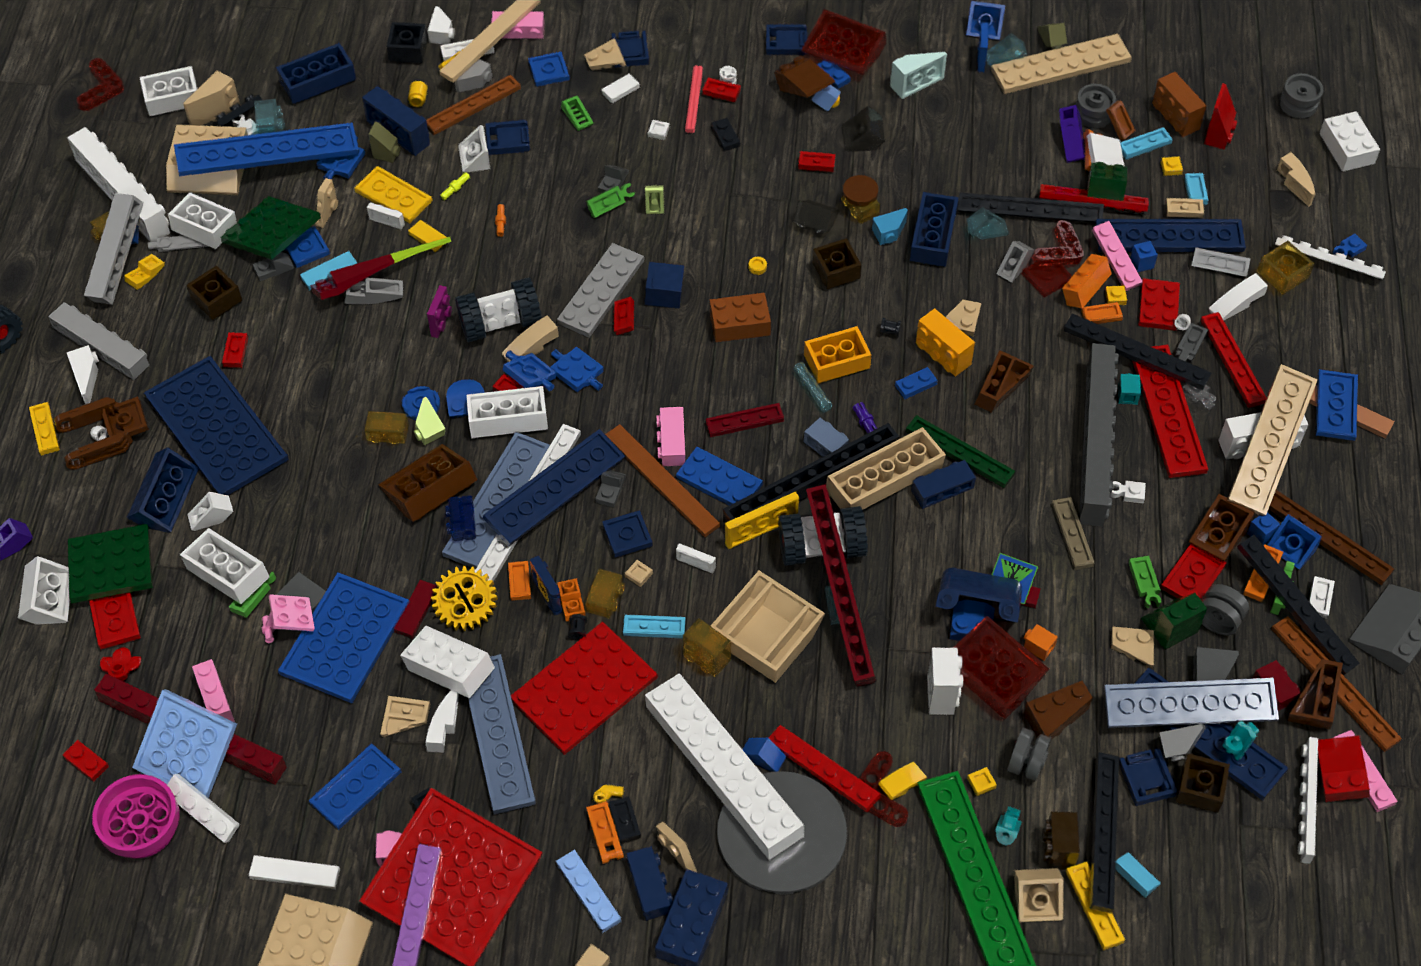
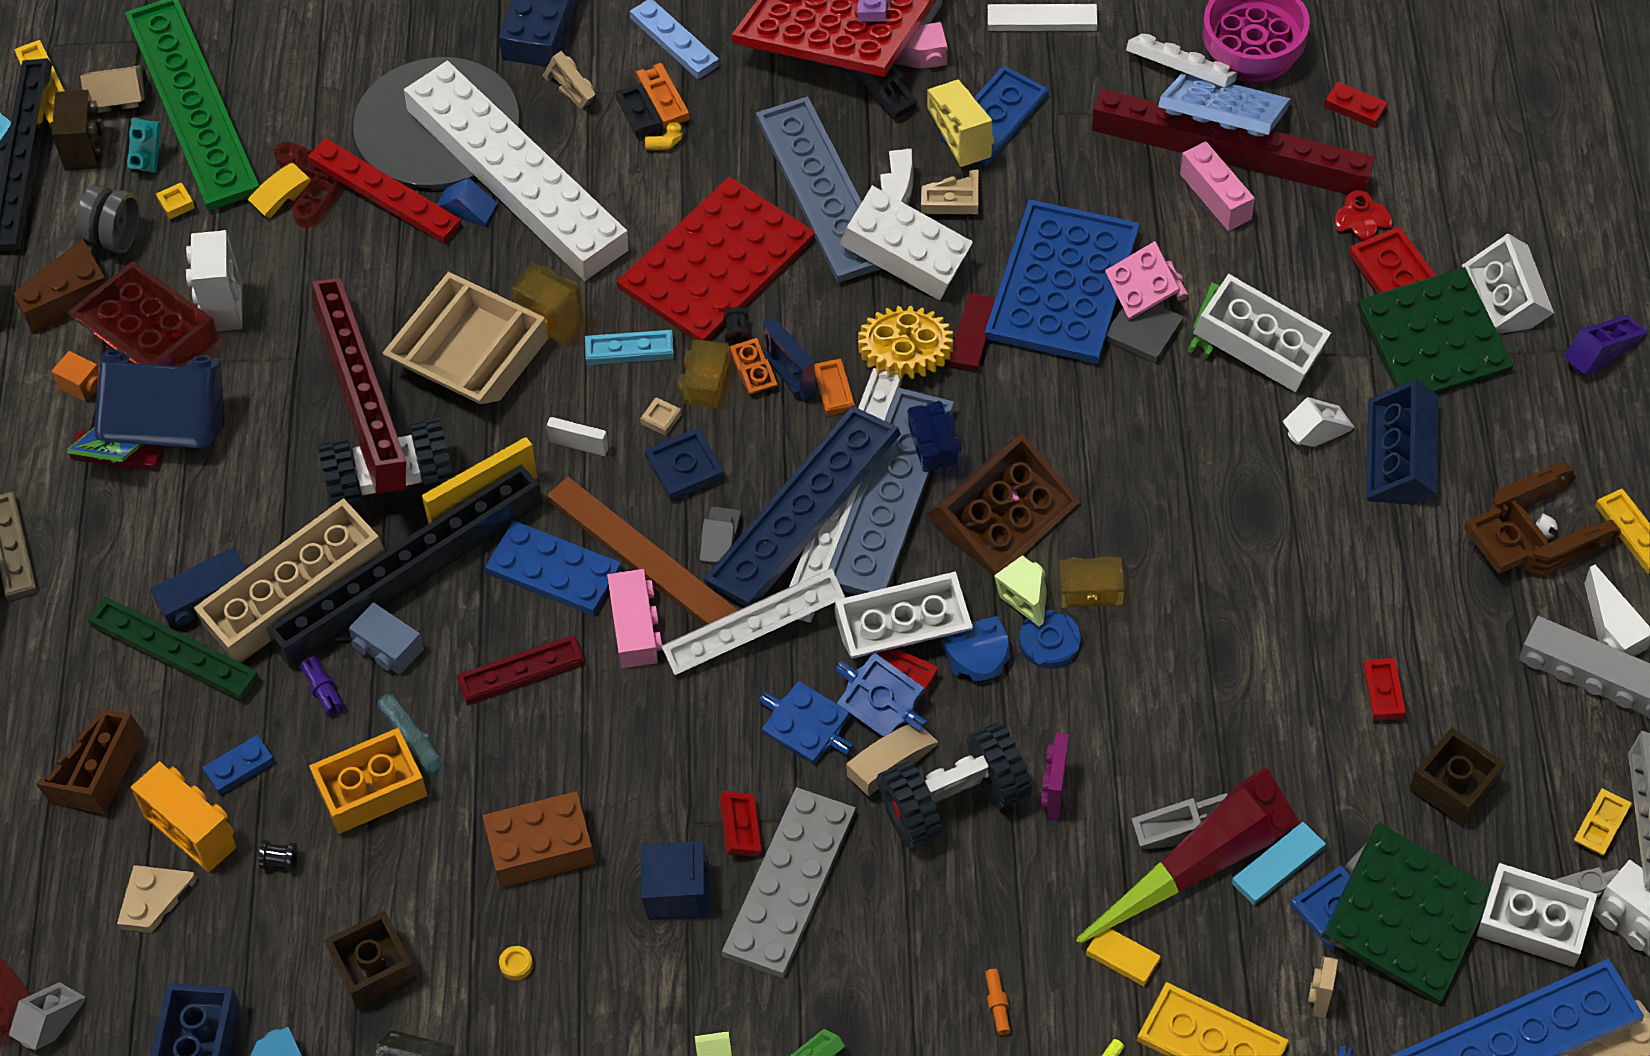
camera: 175 degrees right, 0 degrees up
dark blue plate [144,356,289,495] -> none
white plate [367,203,405,230] -> none
dark blue brick [626,846,673,921] -> none
none -> white plate [662,568,845,675]
none -> light yellow wedge [927,80,995,167]

